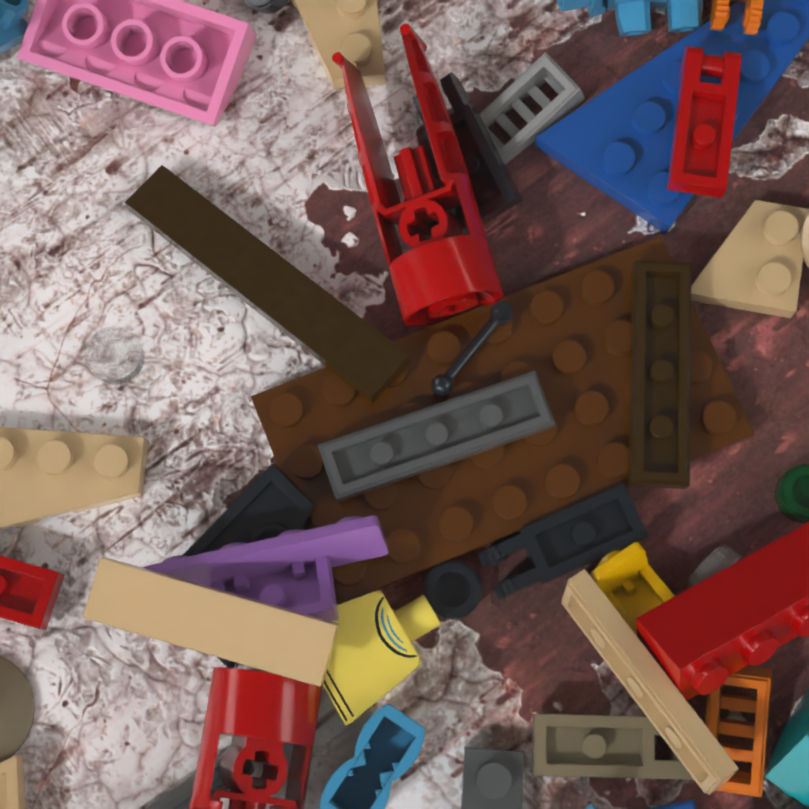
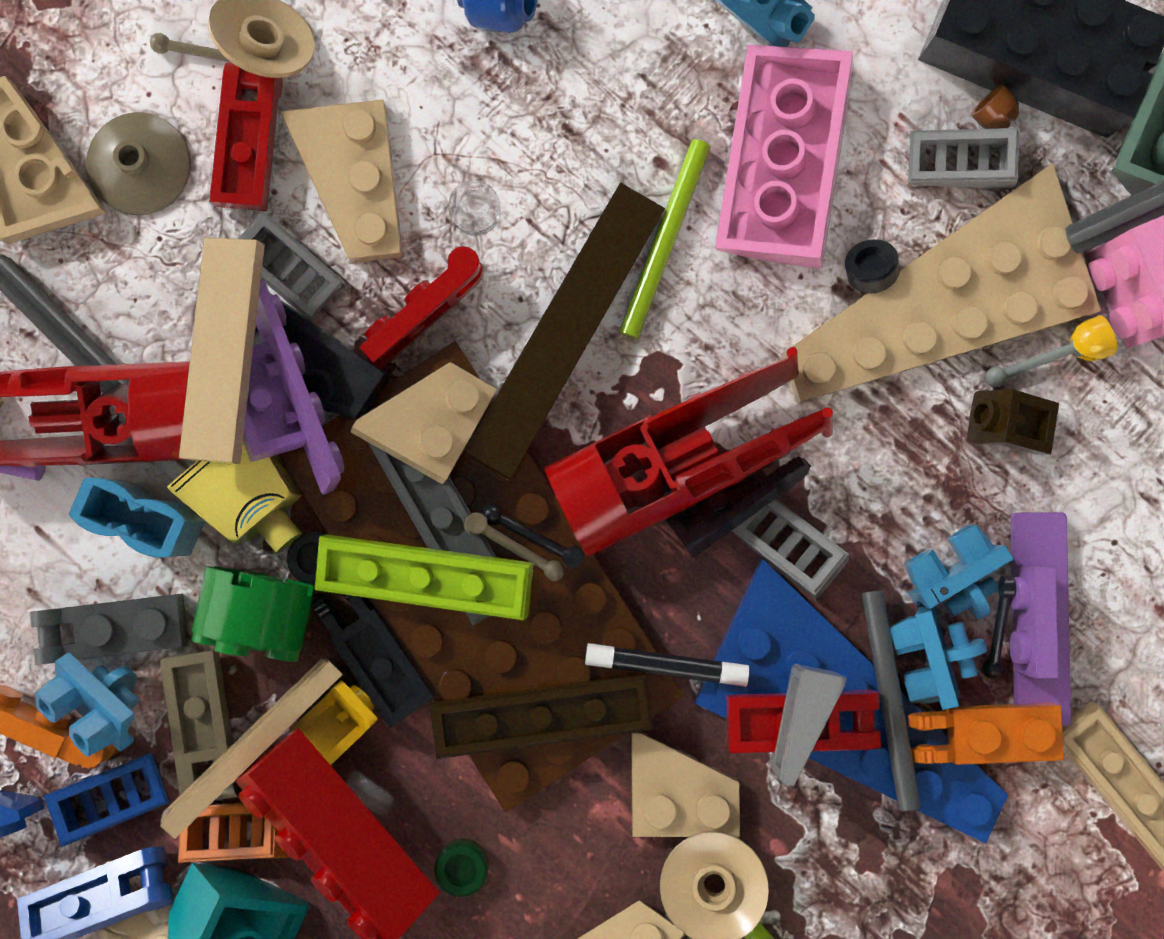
camera: 80 degrees right, 10 degrees up
none -> green brick [191,566,315,662]
none -> light grey slope [238,211,345,321]
none -> lime tile [315,535,534,620]
none -> tan wing [351,362,497,485]
none -> red plate [359,246,484,369]
none -> dark tan hinge [464,513,565,581]
none -> black bar [585,643,749,687]
none -> lime bar [619,139,711,340]
none -> light grey slope [771,664,847,786]
none -> dark grey bar [862,590,921,811]

